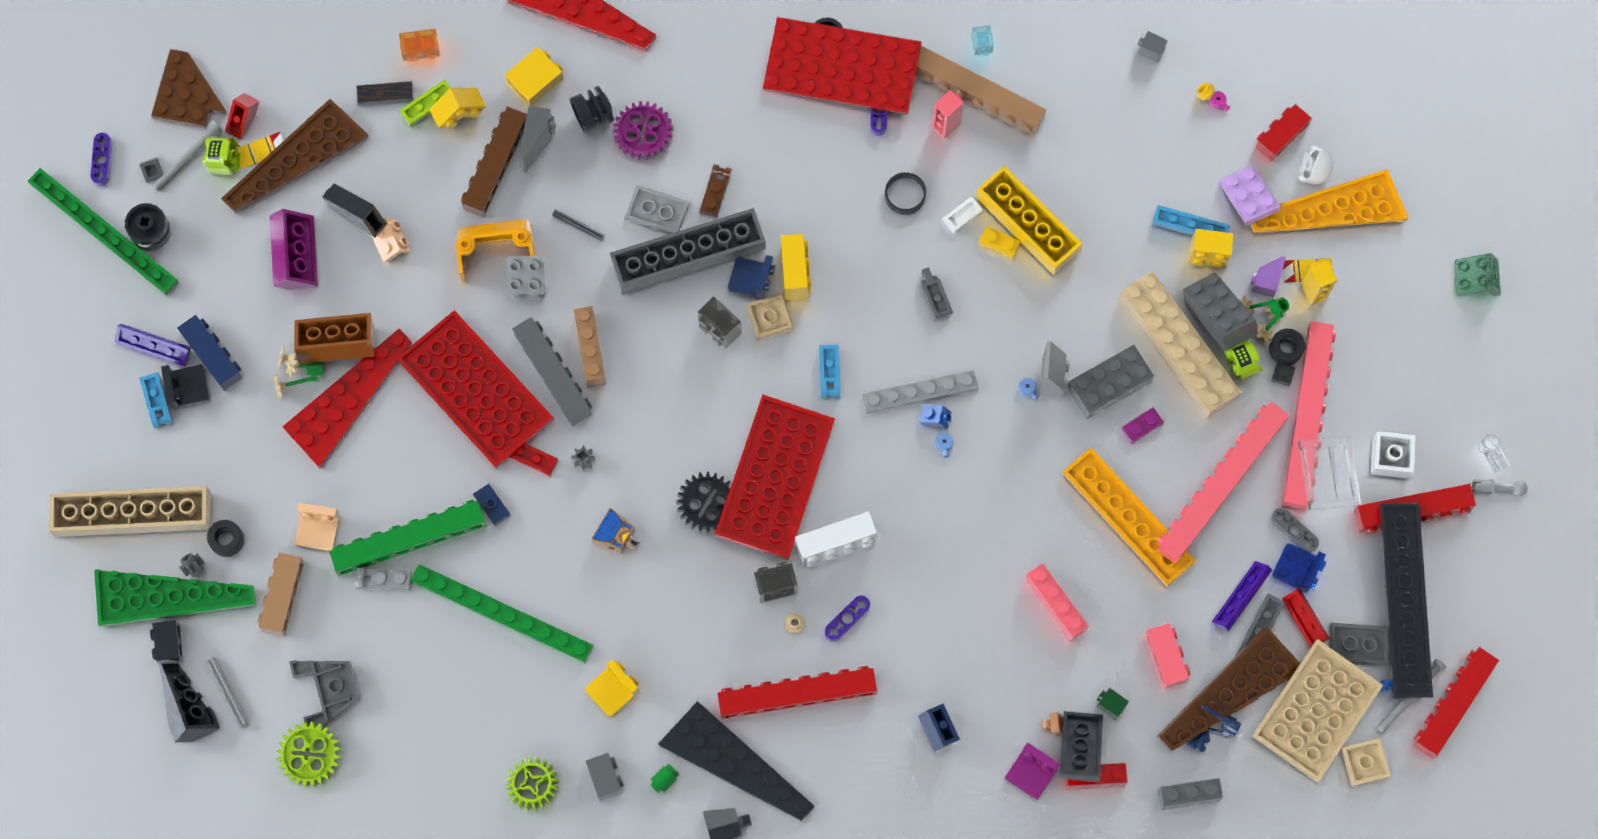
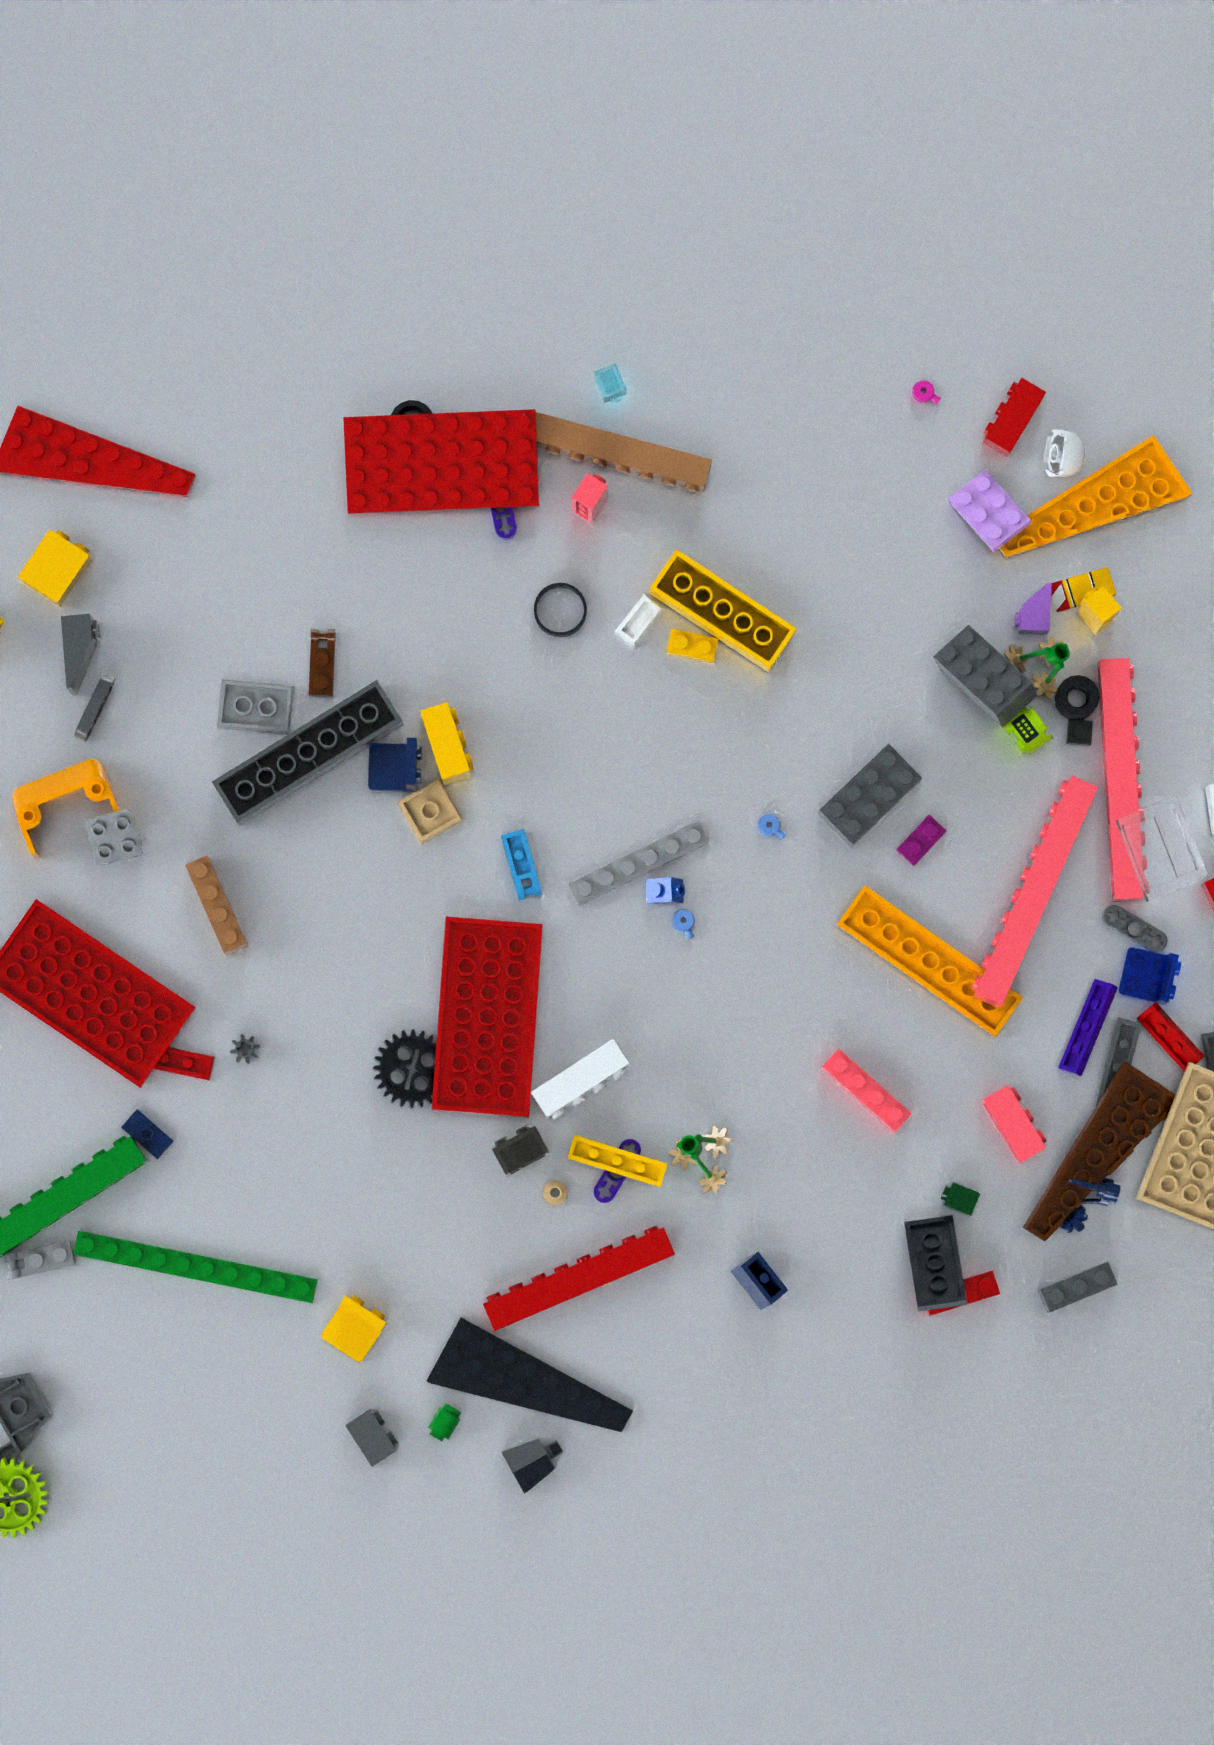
camera: 15 degrees left, 10 degrees up
reddish brown brick [461,106,527,218] -> none
lime gear [505,757,559,811] -> none
dark grey brick [512,317,592,426] -> none
black bar [552,209,605,241] -> none
black wheel [569,85,614,134] -> none
torso [591,508,641,554] -> none
magenta gear [613,101,673,160] -> none
clear smoke brick [698,296,742,349] -> none
dark grey hinge [921,267,953,320] -> none
magenta bracket [1005,742,1060,800] -> none
light grey slope [1039,341,1070,397] -> none
nougat tile [1042,712,1063,735] -> none
tan brick [1119,271,1241,419] -> none
dark grey brick [1137,31,1168,63] -> none
dark azure plate [1152,205,1230,236] -> none
yellow brick [1188,229,1233,269] -> none
yellow plate [1197,82,1215,100] -> none
none -> dark grey beam [74,673,116,741]
none -> yellow plate [567,1135,667,1187]
none -> tan plant [668,1126,732,1193]

